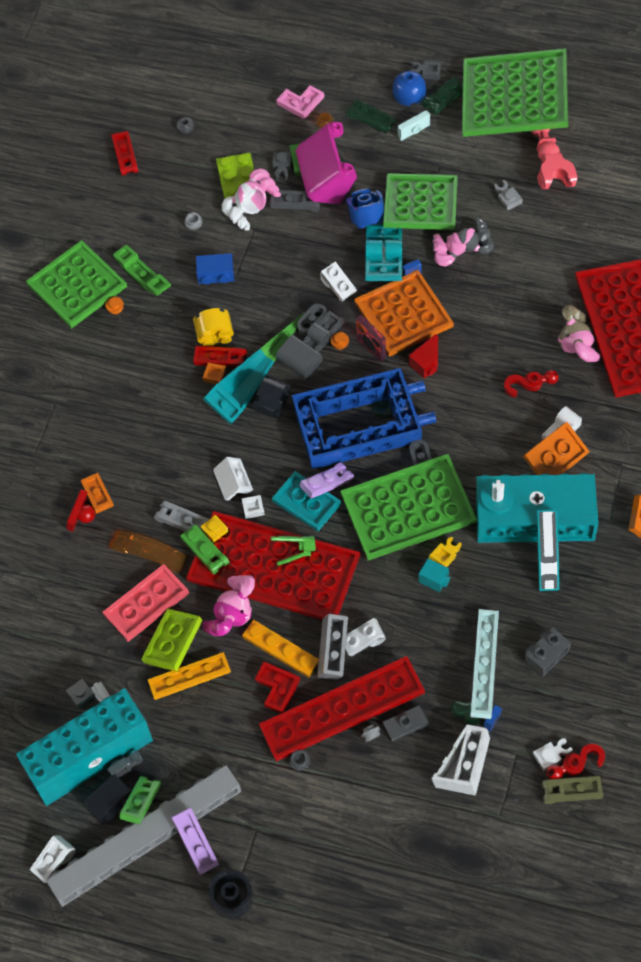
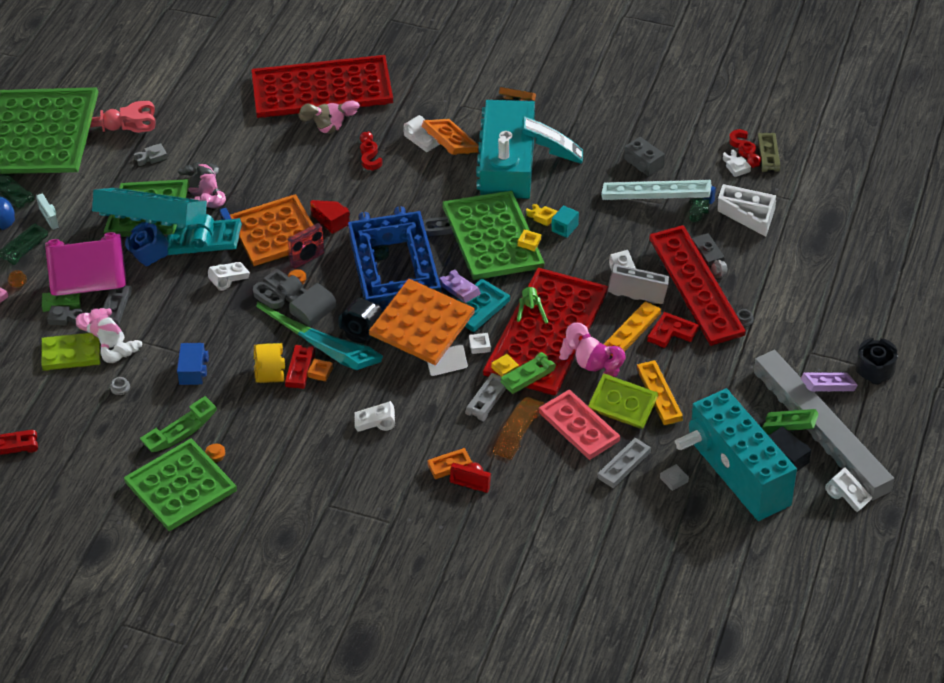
camera: 90 degrees left, 15 degrees down
none -> teal brick [92,188,207,228]
none -> white plate [355,401,395,432]
none -> orange plate [369,279,475,366]
none -> yellow plate [517,229,541,251]
none -> light grey plate [597,438,651,488]

